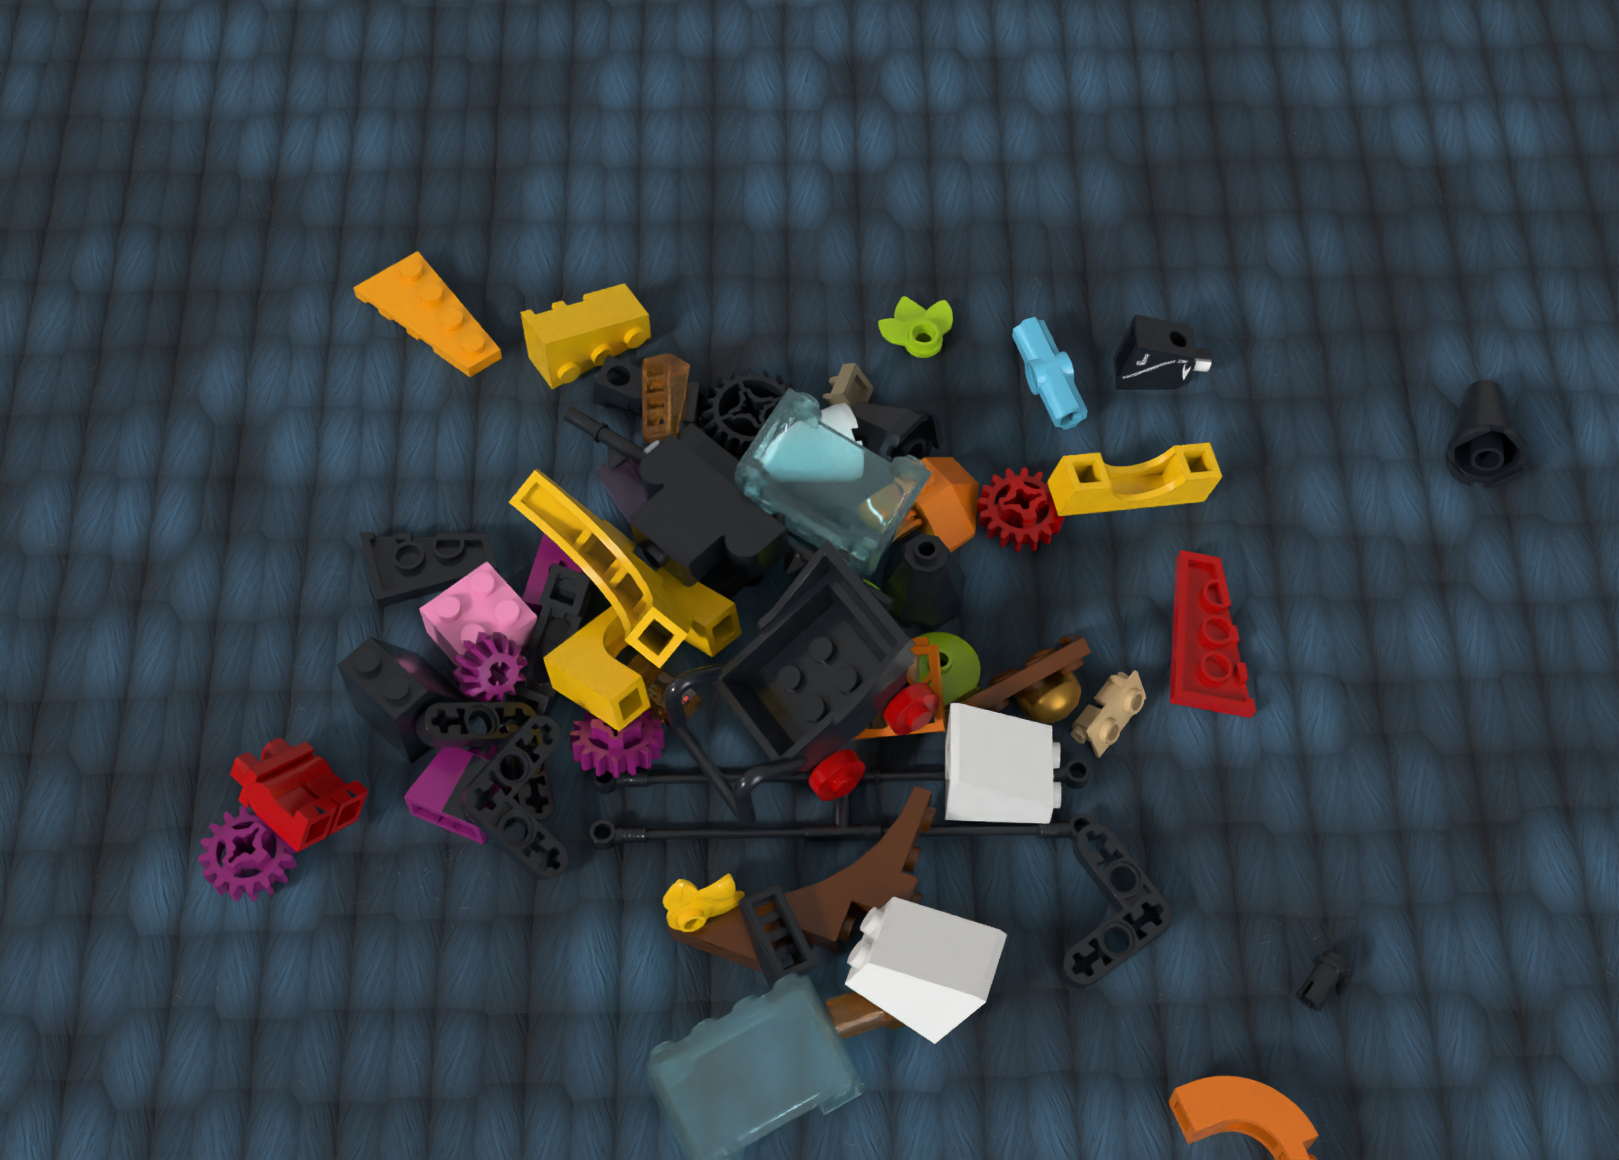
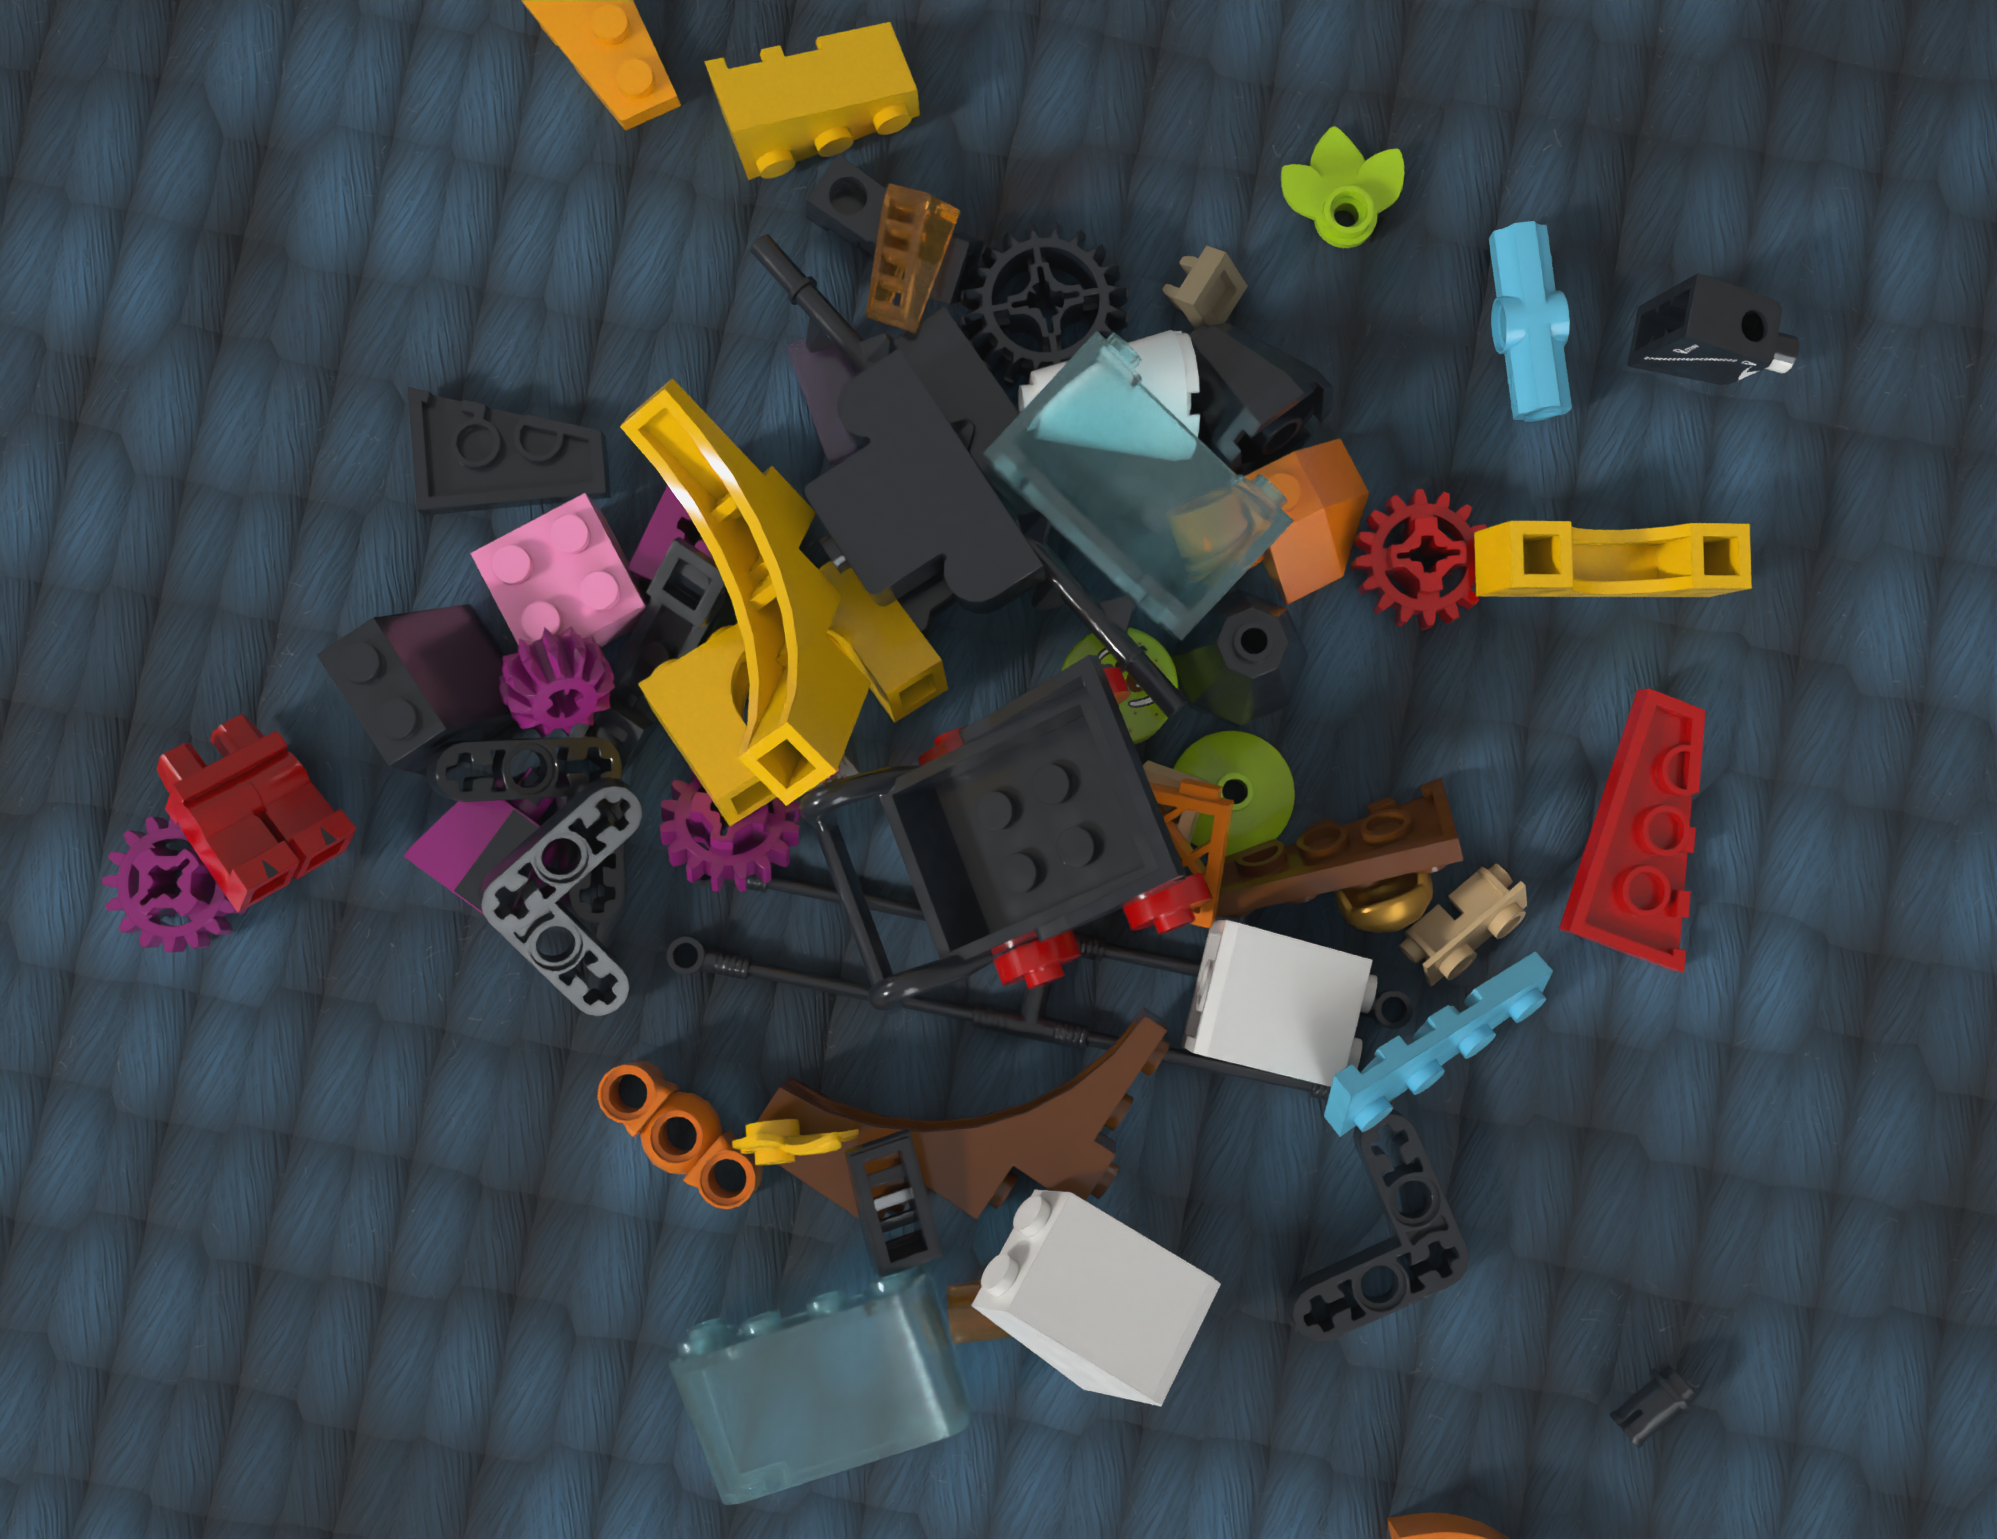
camera: 15 degrees right, 25 degrees up
none -> orange piece [597,1060,763,1209]
none -> medium azure wing [1324,951,1553,1137]

